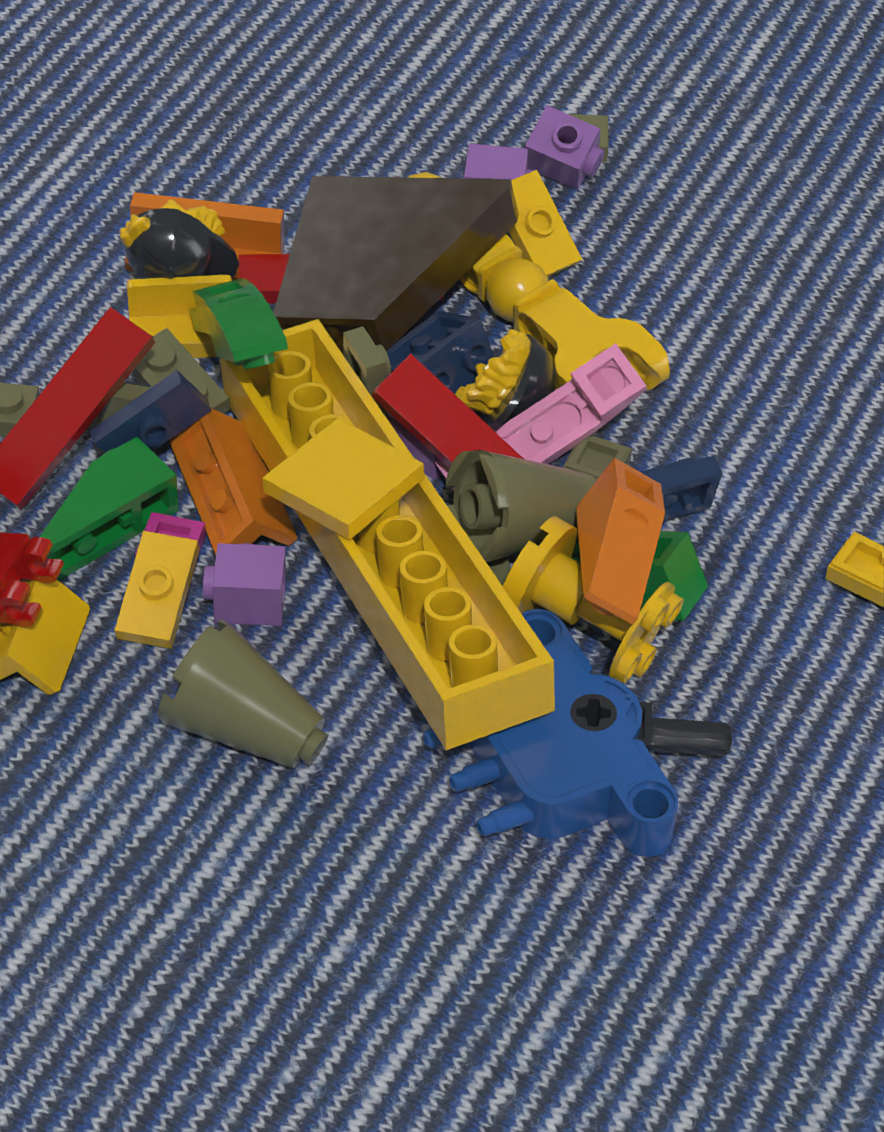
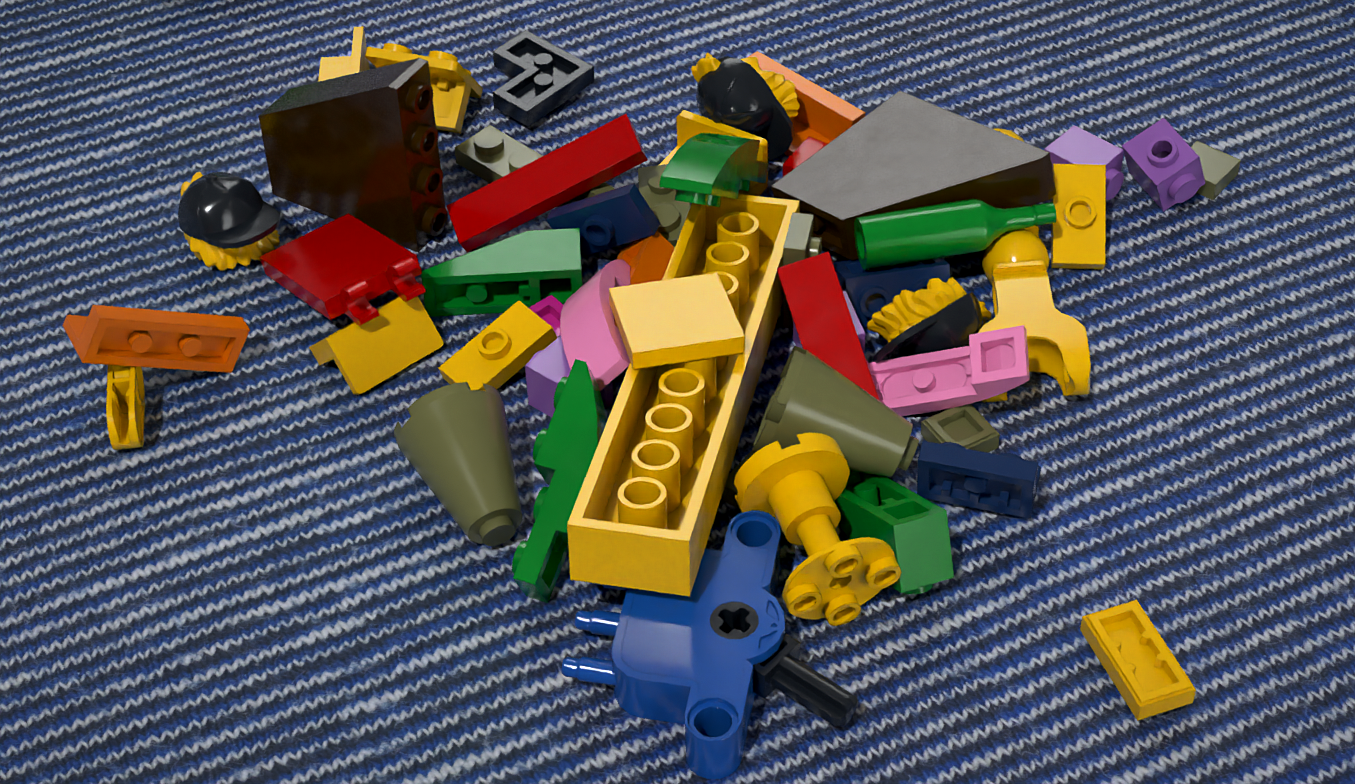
camera: 40 degrees right, 5 degrees down
orange slope [576,457,665,625] -> none
none -> green slope [512,359,607,603]
none -> bright pink slope [560,259,630,391]
none -> green piece [854,199,1056,270]

